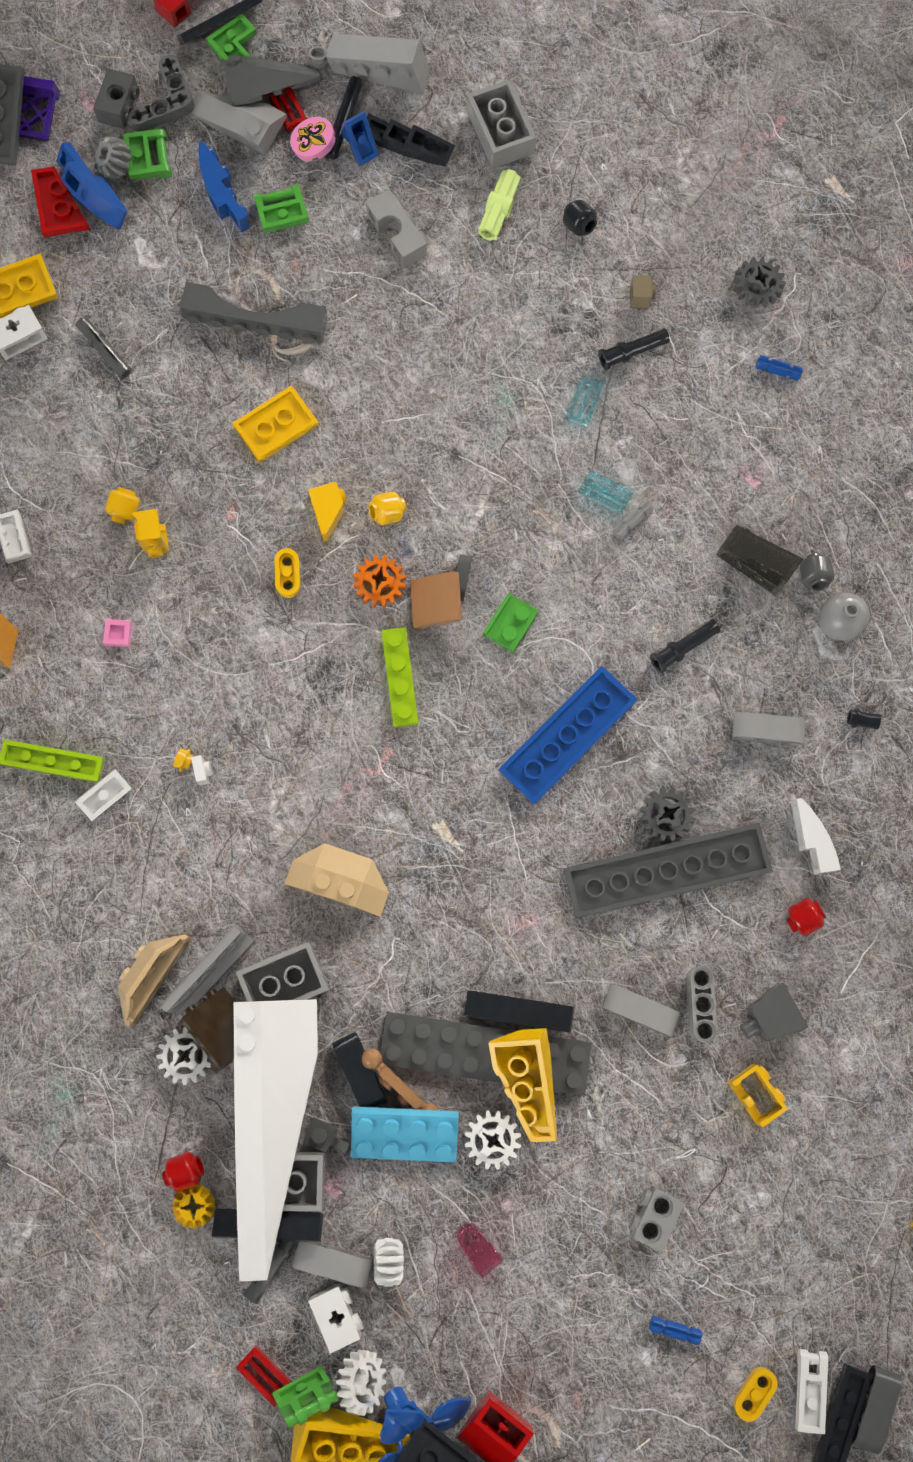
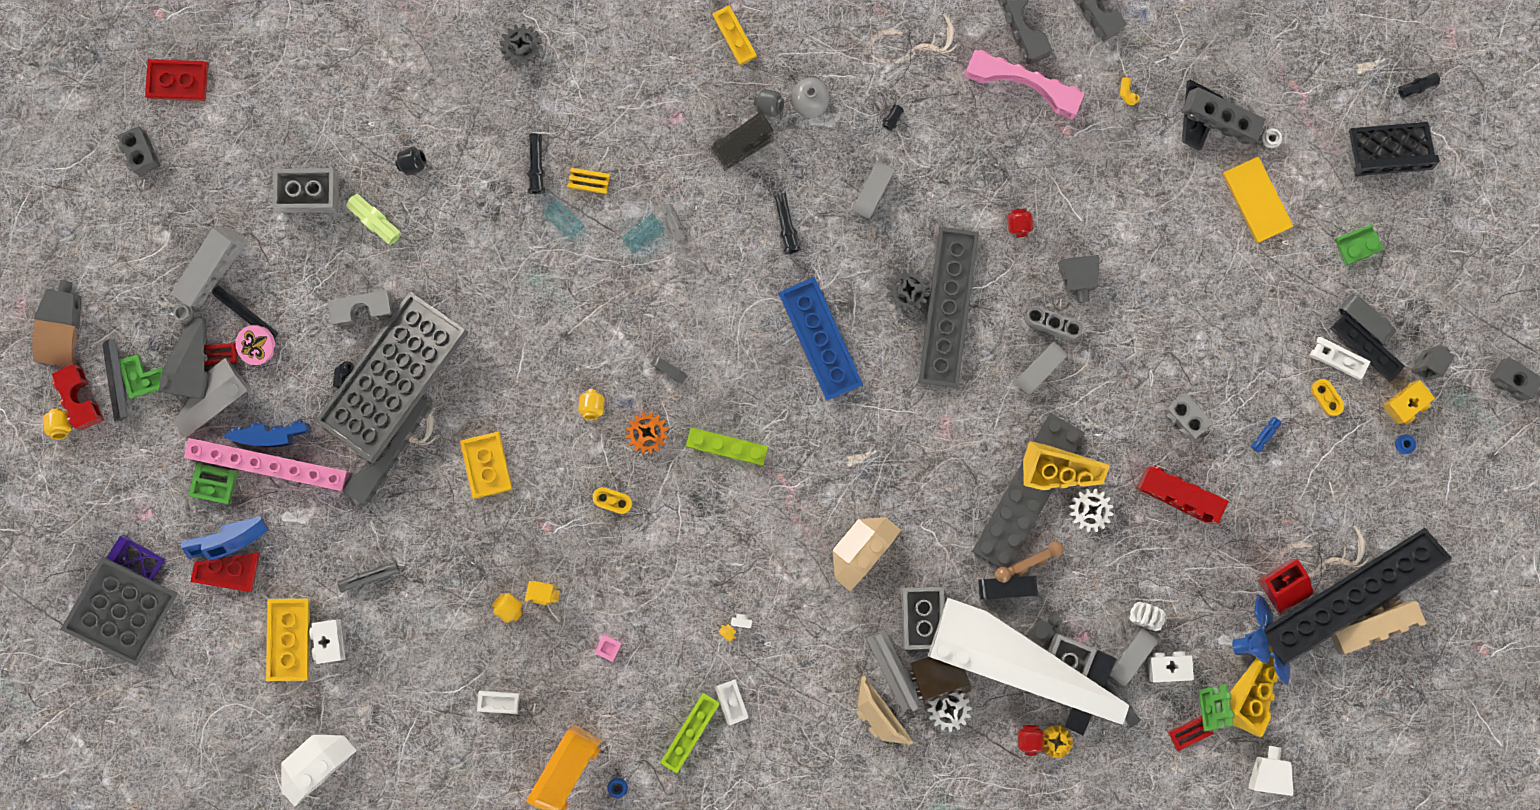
camera: 65 degrees left, 5 degrees up
dark grey brick [93,68,140,129] -> none
light grey gear [93,136,132,180] -> none
dark grey beam [128,55,194,132] -> none
bright green plate [253,184,309,234] -> none
yellow slope [308,482,347,542] -> none
white gear [336,1350,386,1416] -> none
blue slope [341,111,379,166] -> none
medium azure plate [351,1107,459,1162] -> none
black slope [367,113,455,167] -> none
medium nougat slope [410,571,462,630] -> none
clear pink piece [457,1223,503,1279] -> none
black slope [464,990,575,1033] -> none
bright green plate [483,593,539,653] -> none
dark tan plate [630,275,656,309] -> none
yellow window [727,1064,788,1128] -> none
blue axle [756,355,803,381] -> none
white slope [791,798,841,875] -> none
none -> bright pink brick [184,438,352,491]
none -> dark grey plate [316,292,468,464]
none -> black arm [333,361,354,388]
none -> yellow tile [567,168,610,194]
none -> yellow plate [712,5,757,66]
none -> red wedge [1136,465,1229,525]

